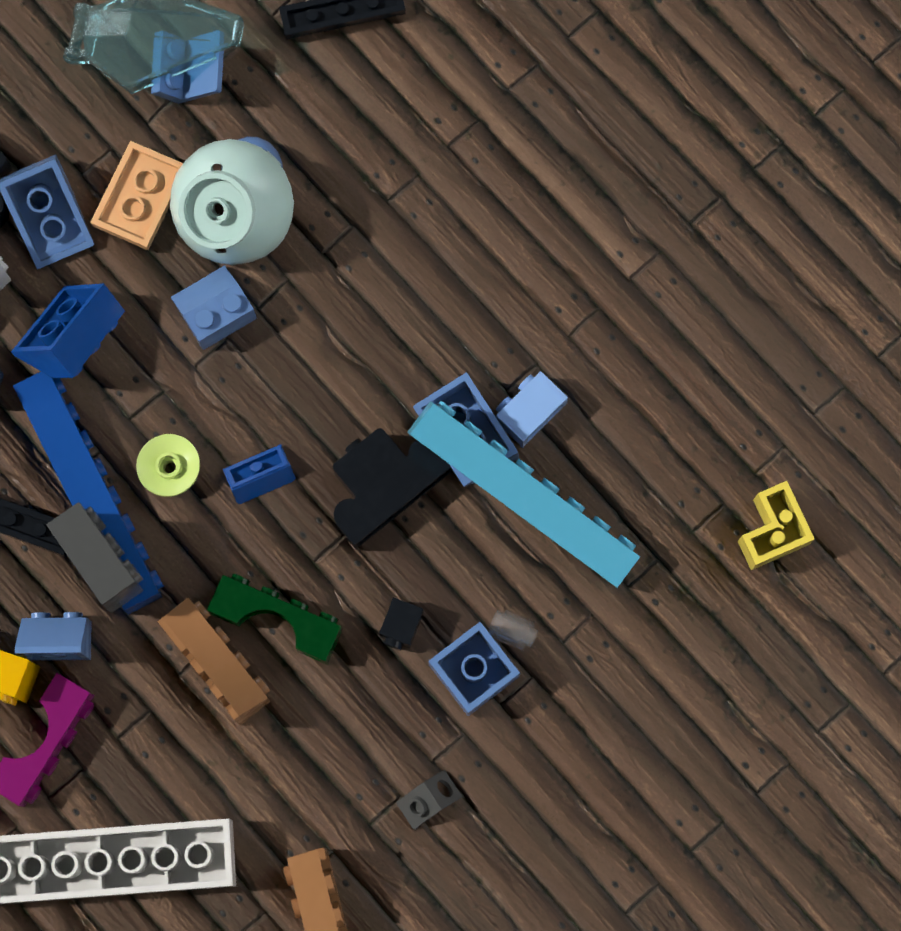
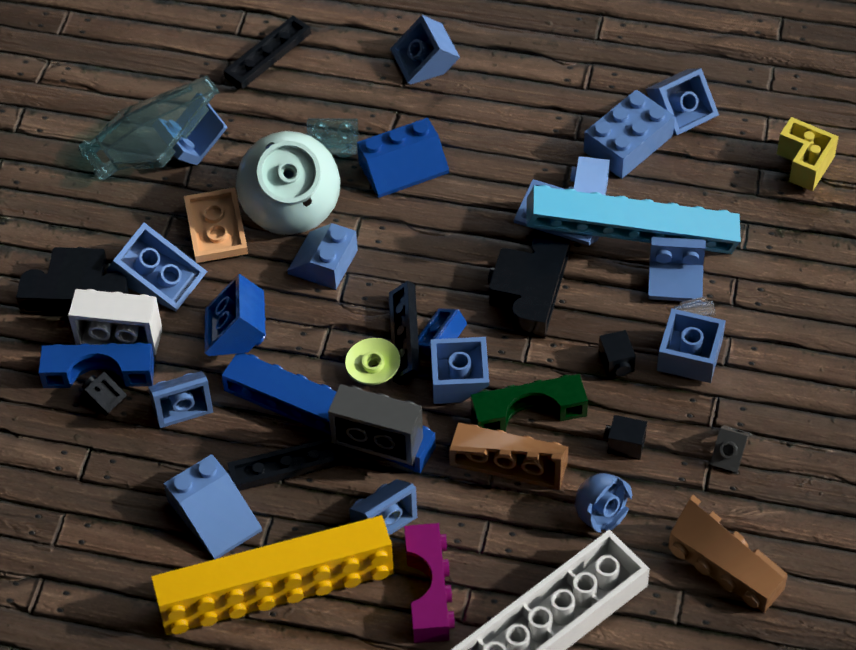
camera: 35 degrees left, 25 degrees down
none -> clear light blue bracket [307,118,359,157]
none -> blue slope [357,117,449,198]
none -> black plate [389,280,420,385]
none -> medium blue slope [390,15,460,84]
none -> medium blue slope [431,337,489,404]
none -> medium blue cylinder [575,473,632,533]
none -> medium blue brick [584,89,675,179]
none -> black brick [603,415,647,460]
none -> medium blue slope [646,68,719,135]
none -> medium blue bracket [648,237,706,302]

